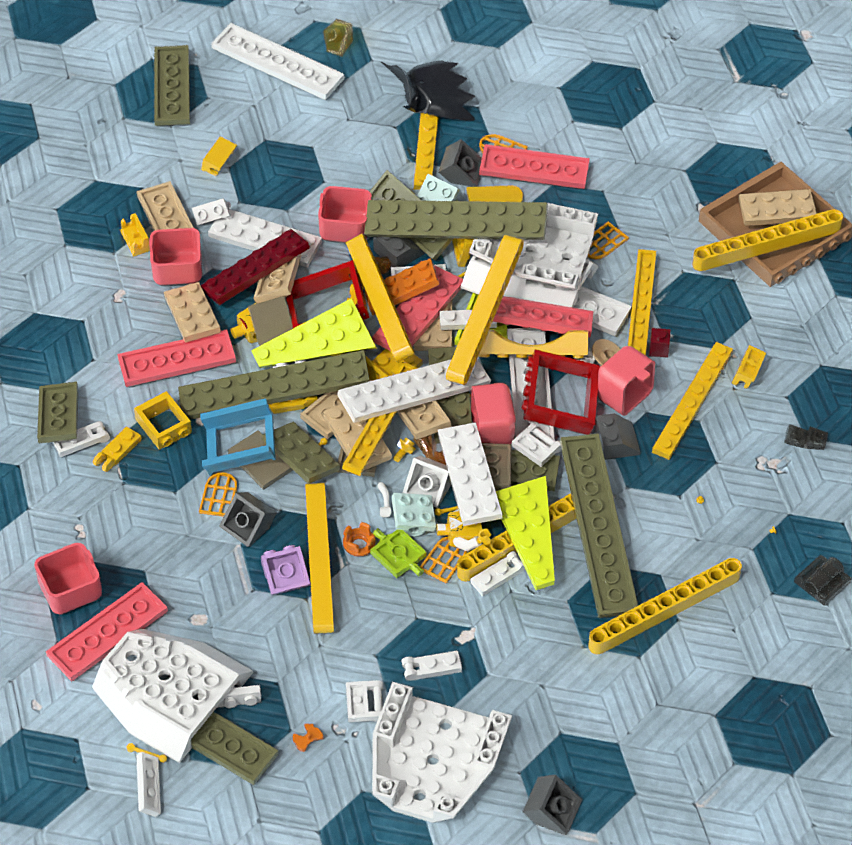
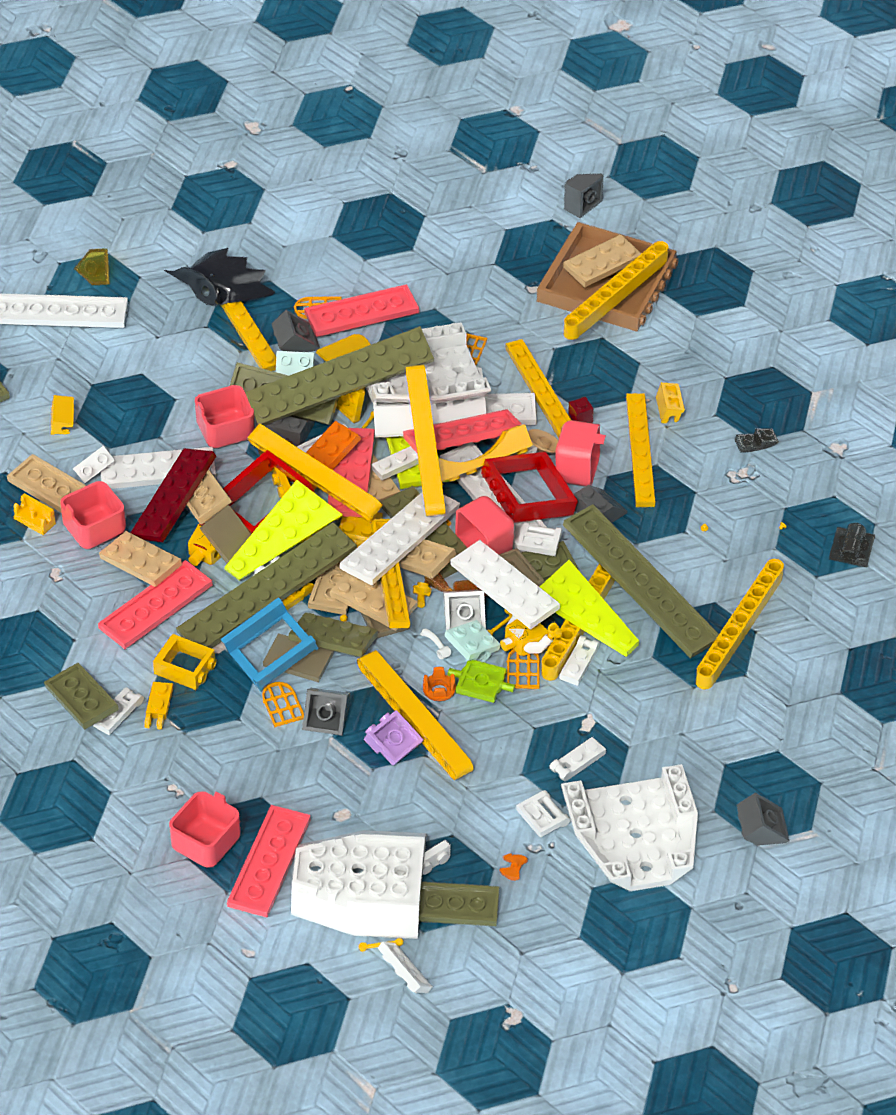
camera: 30 degrees left, 5 degrees down
none -> dark grey slope [564,173,604,218]

